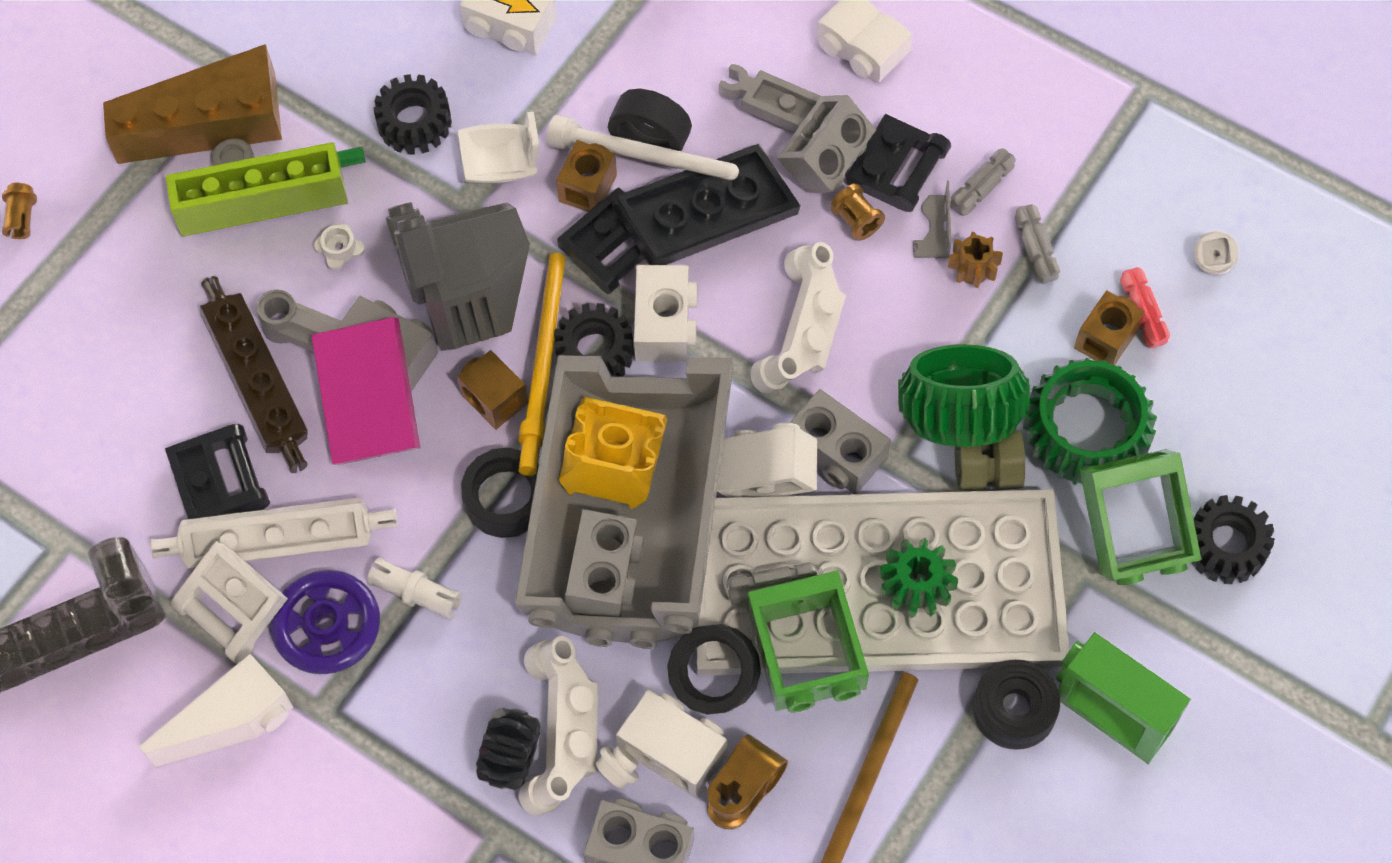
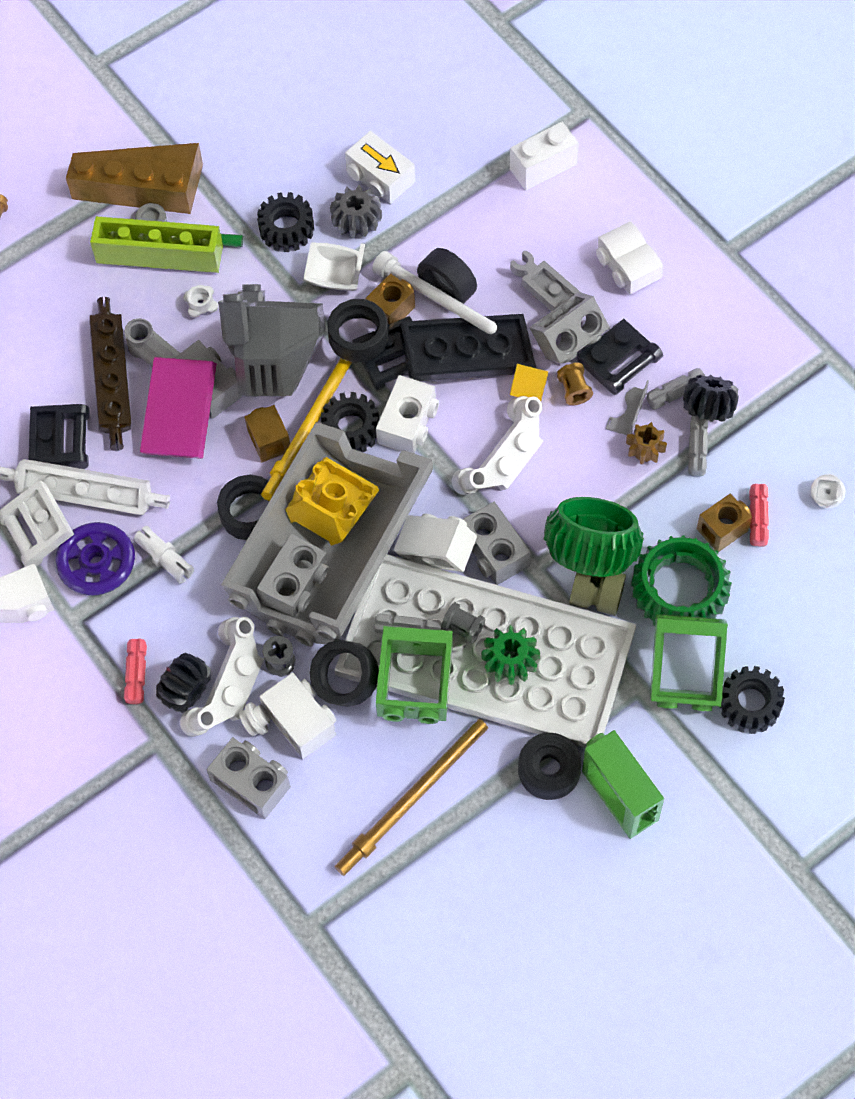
camera: 20 degrees right, 0 degrees up
pearl gold piece [708,734,788,830] -> none
none -> coral axle [124,638,147,704]
none -> dark grey bush [262,636,296,677]
none -> black tyre [327,299,388,363]
none -> flat silver gear [330,185,382,239]
none -> dark grey bush [441,602,486,644]
none -> yellow tile [509,364,549,401]
none -> black gear [683,374,739,422]

